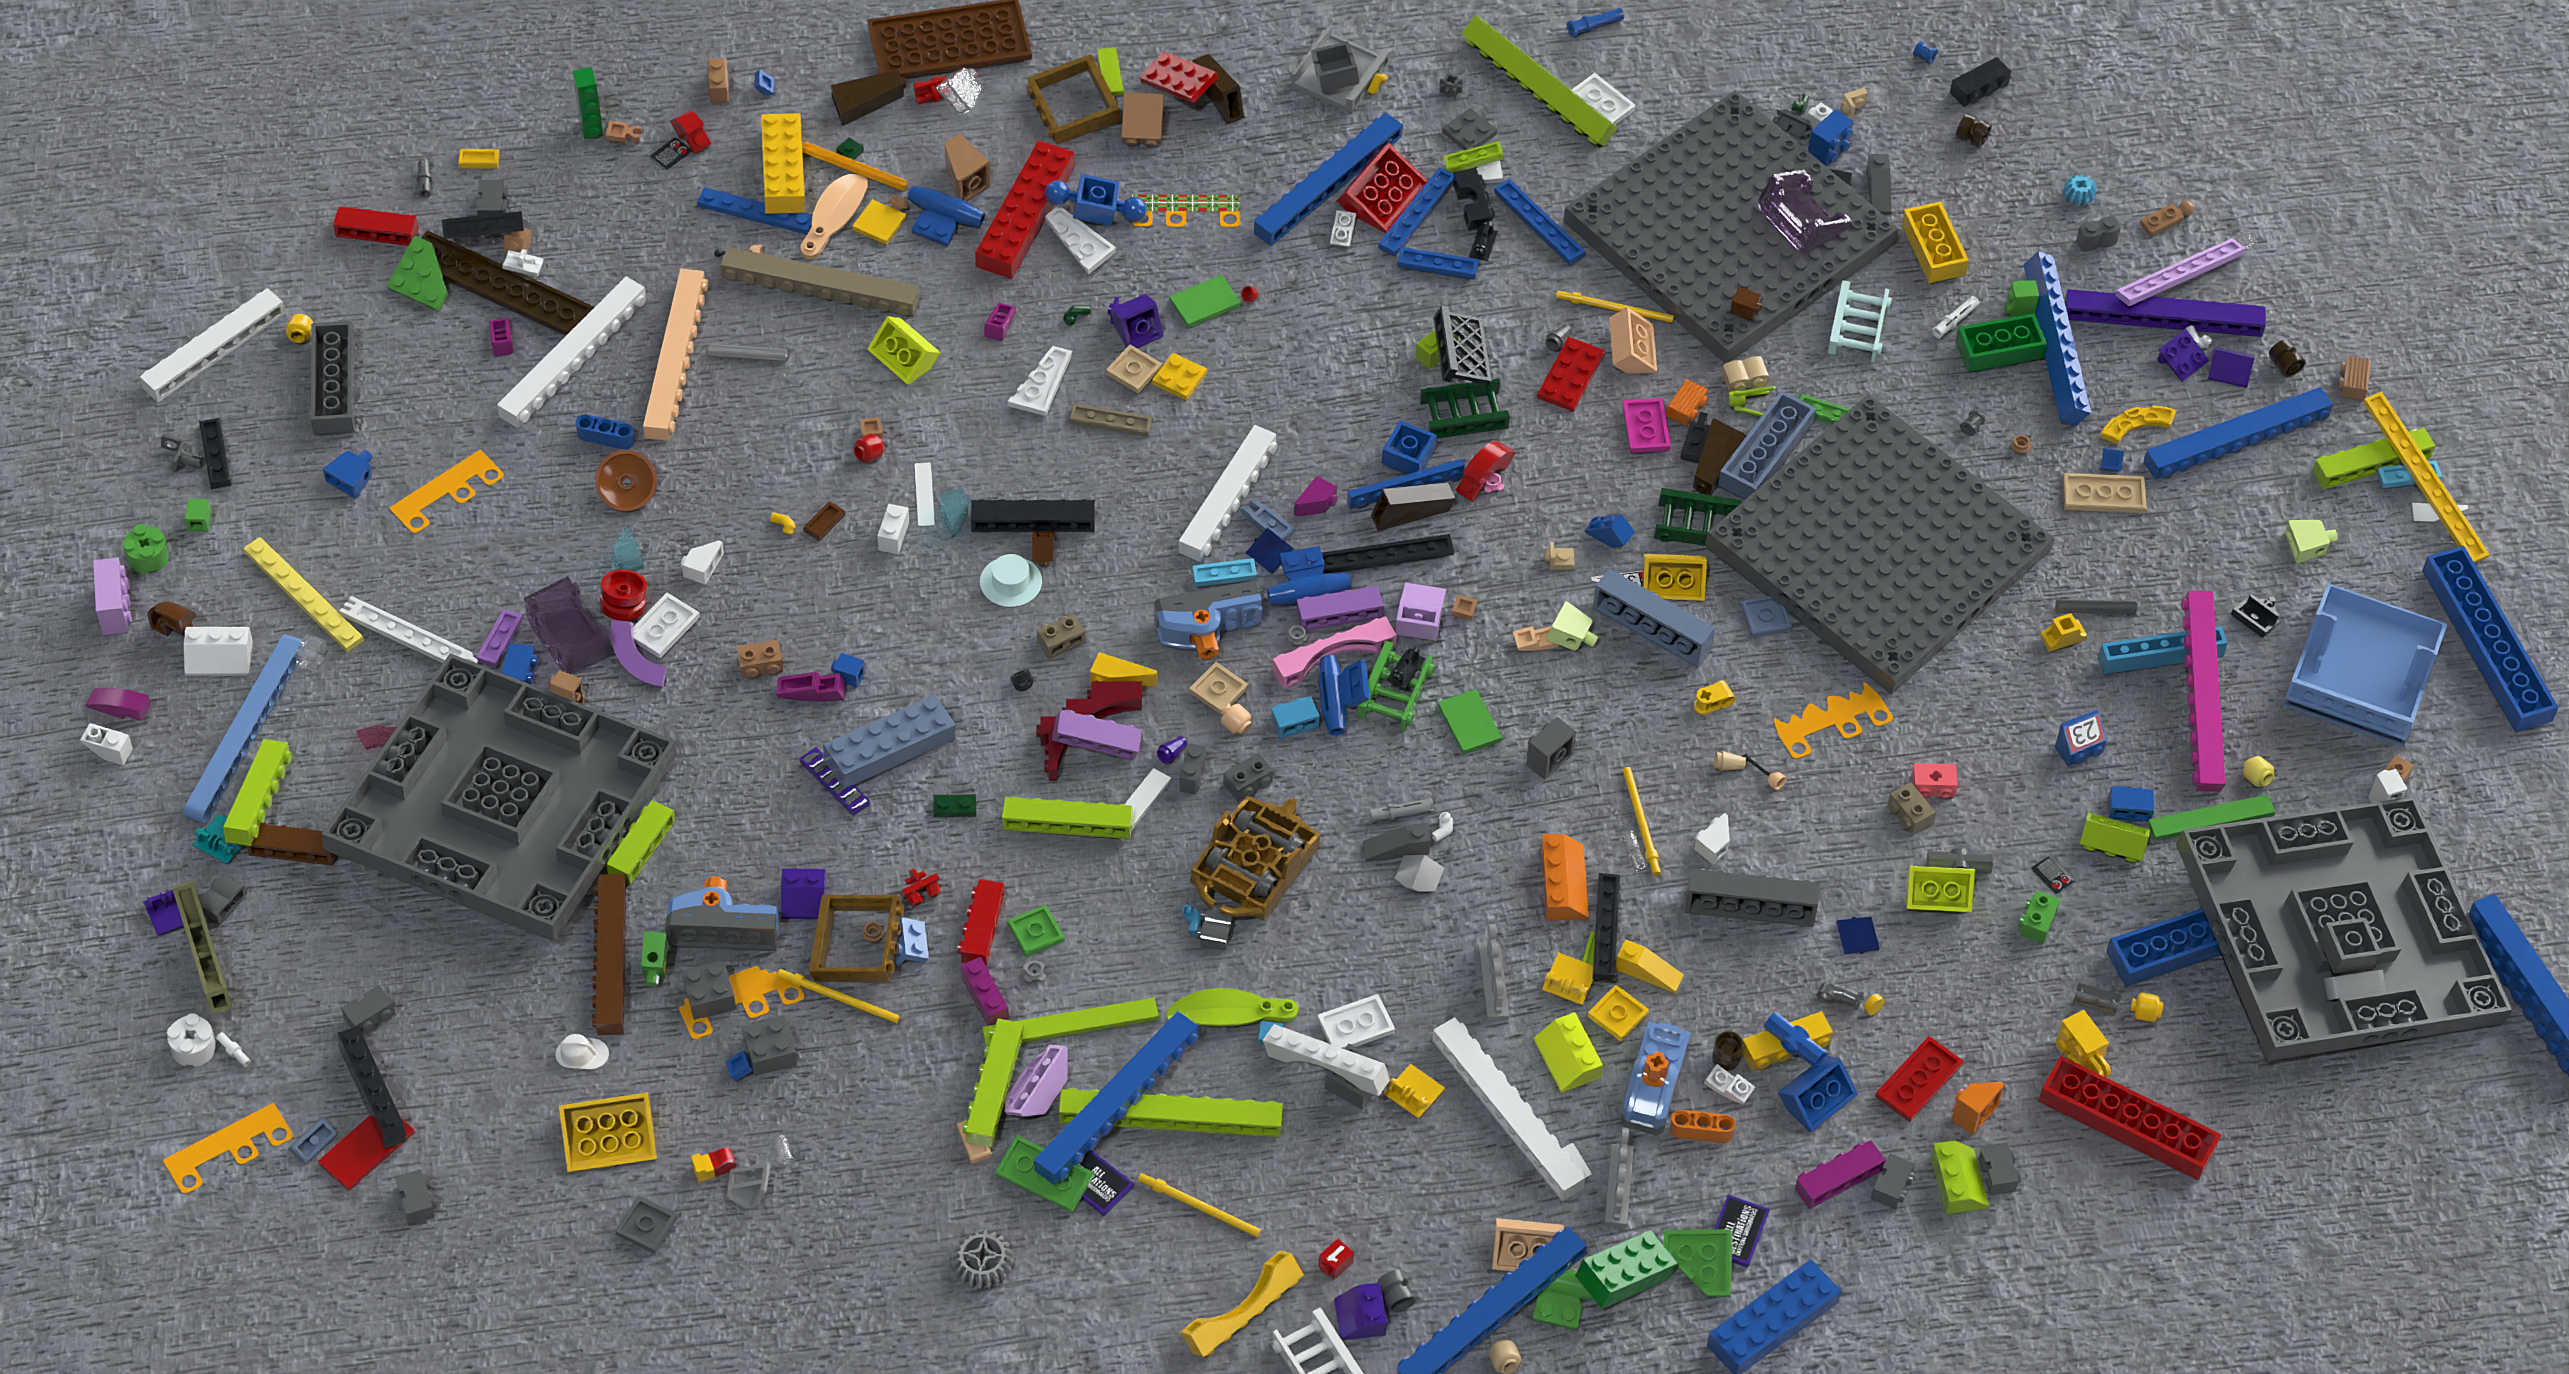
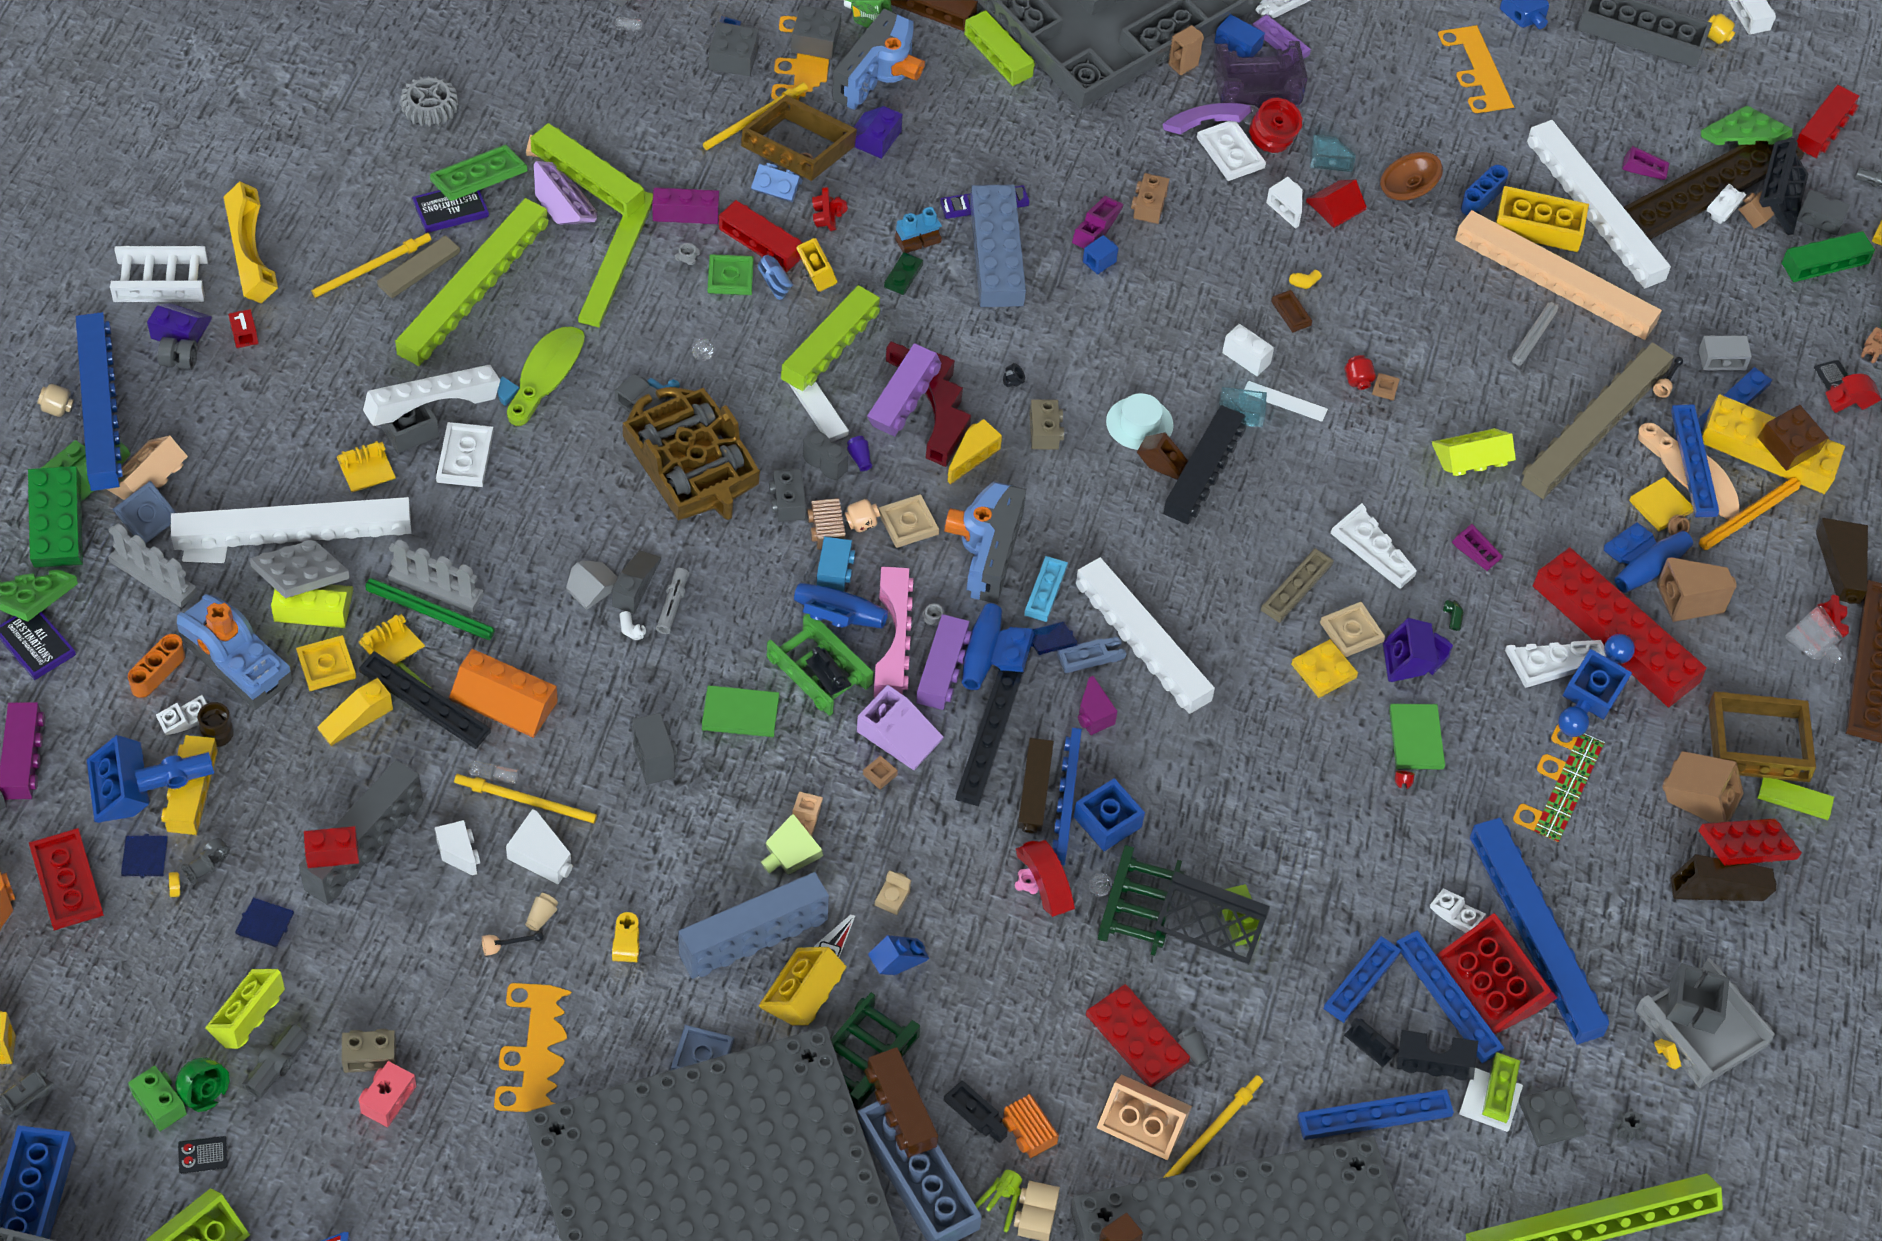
camera: 115 degrees right, 0 degrees up
dark green plate [836,137,864,160] -> none
blue brick [1034,1011,1199,1186] -> none
dark pink plate [1622,398,1671,453] -> none
dark brown slope [1693,418,1747,495] -> none
none -> sand blue tile [112,480,176,544]
none -> clear blue piece [121,834,168,878]
none -> green cylinder [175,1057,230,1112]
none -> light grey plate [250,539,349,598]
none -> red brick [304,826,359,868]
none -> green axle [365,578,495,640]
none -> dark tan tile [377,235,460,298]
none -> white slope [506,809,573,884]
none -> clear plate [691,338,714,361]
none -> medium blue arm [758,255,793,300]
none -> yellow brick [796,238,837,292]
none -> medium nougat brick [807,498,845,550]
none -> reddish brown brick [865,1047,938,1158]
none -> dark azure hips [895,207,942,253]
none -> clear plate [1088,873,1113,897]
none -> red slope [1306,179,1367,228]
none -> yellow brick [1495,186,1589,252]
none -> blue plate [1671,404,1719,518]
none -> light grey brick [1698,335,1752,370]
none -> reddish brown brick [1757,405,1829,471]
none -> green brick [1781,231,1875,282]

